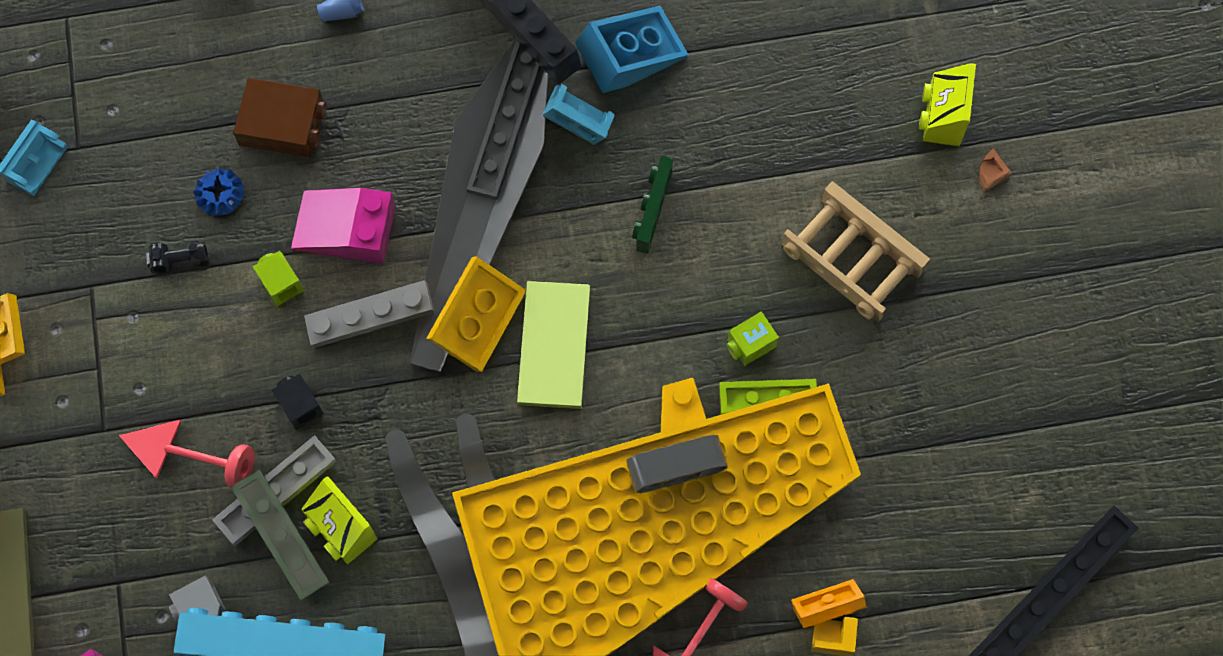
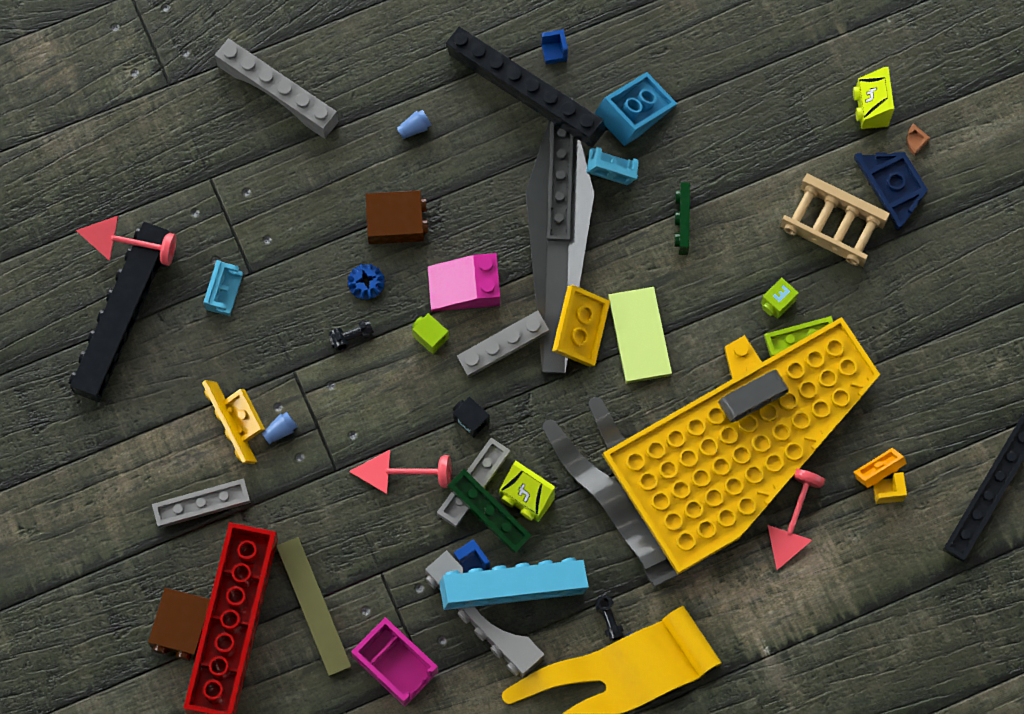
camera: 15 degrees left, 0 degrees up
none -> medium blue cone [262,412,298,444]
none -> blue panel [454,539,490,573]
none -> dark blue wing [854,152,928,230]

